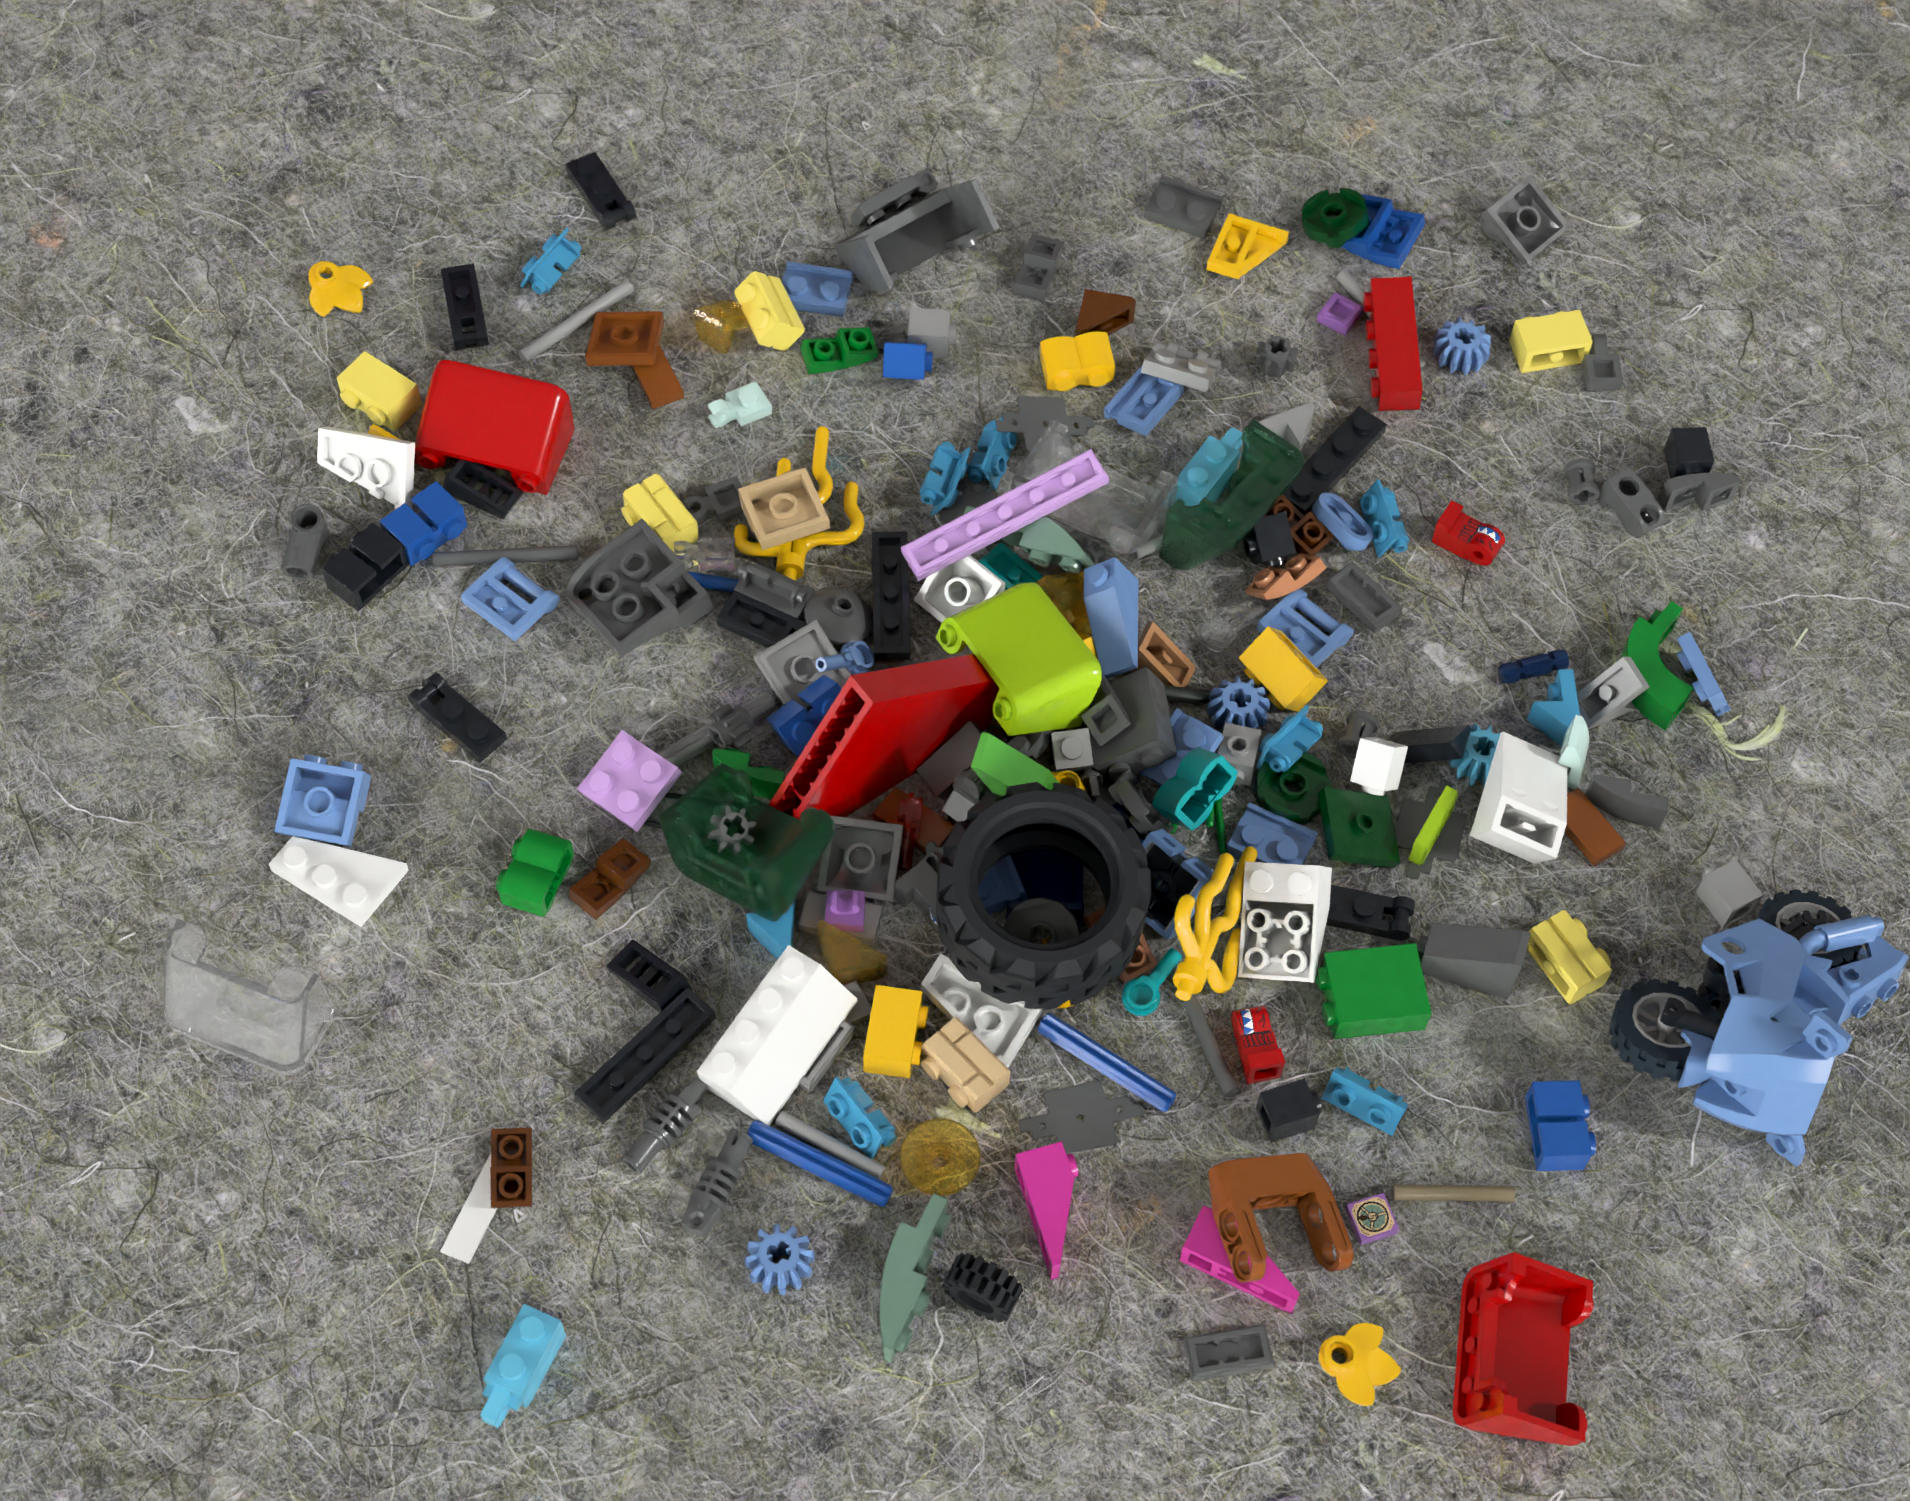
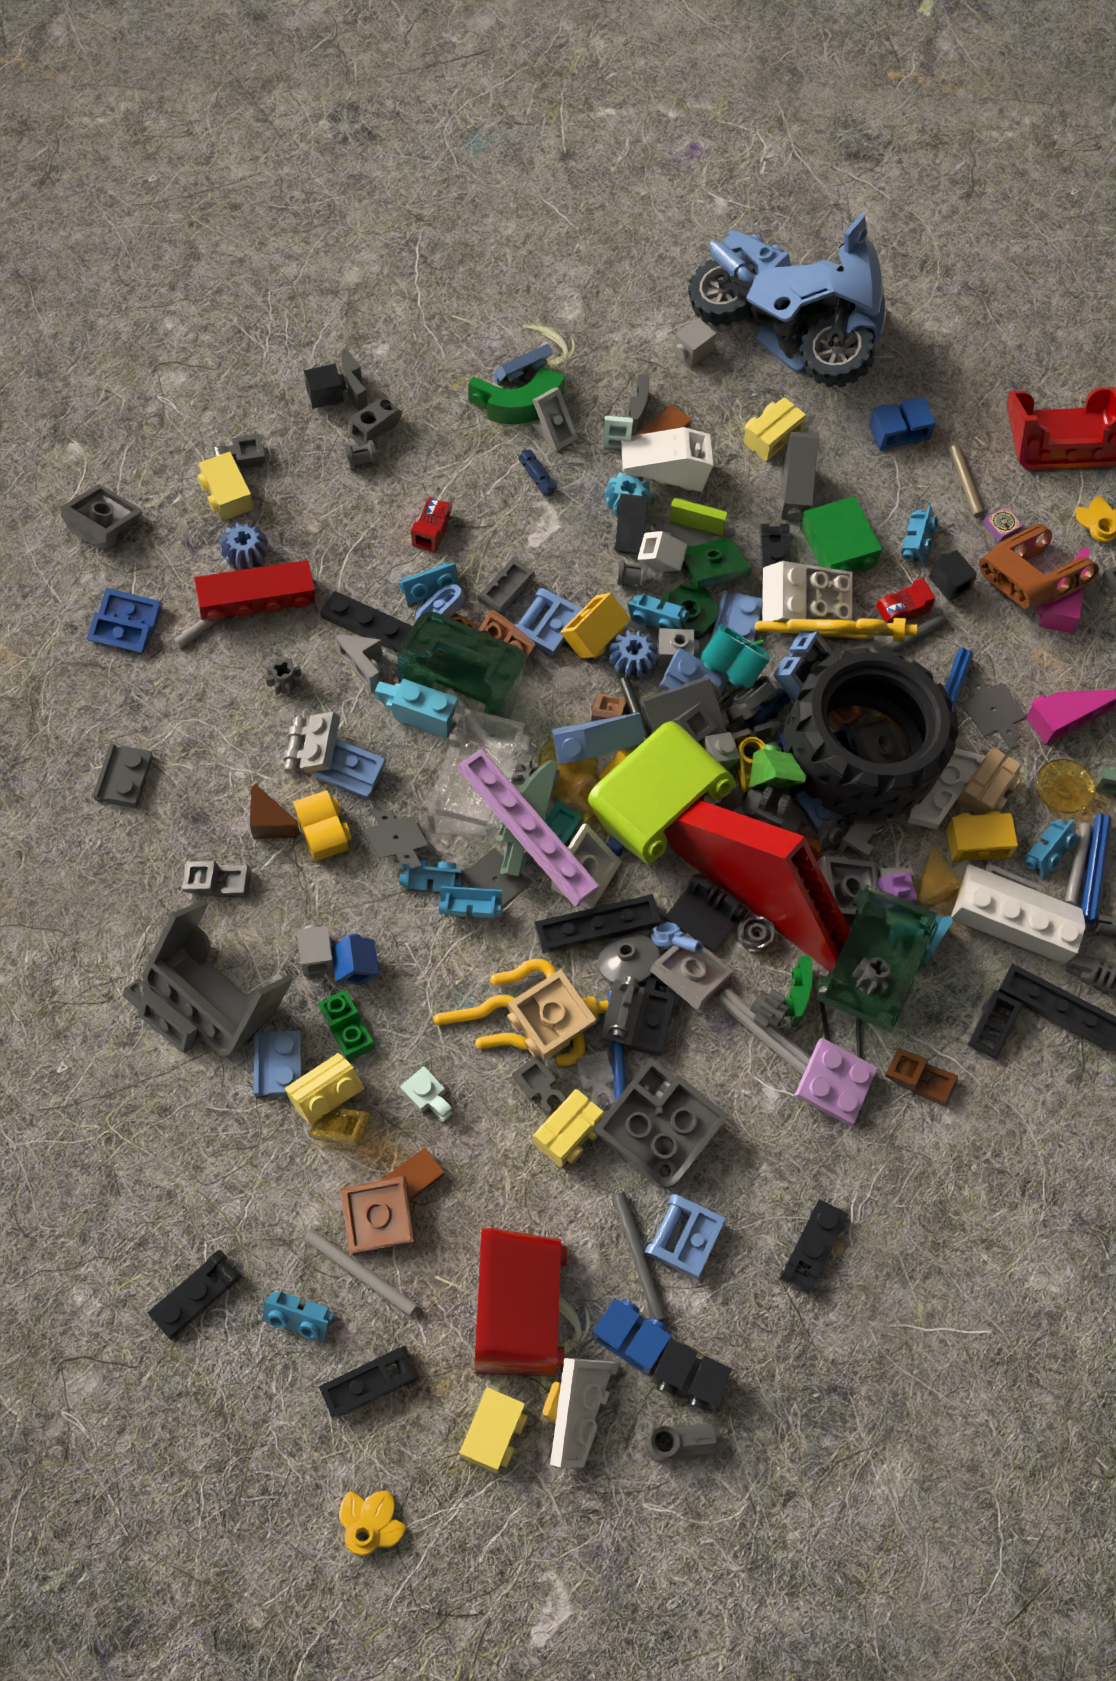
camera: 105 degrees left, 5 degrees up
white wing [269,836,409,927] -> none
medium blue plate [274,754,371,847] -> none
black slope [443,459,524,520] -> none
green brick [496,828,574,917] -> none
blue piece [766,675,842,757] -> none
yellow wing [1206,213,1289,279] -> none
dark green plate [1301,188,1369,248] -> none
medium lavender tile [1317,292,1363,336] -> none
dark azure slope [1527,669,1580,747] -> none

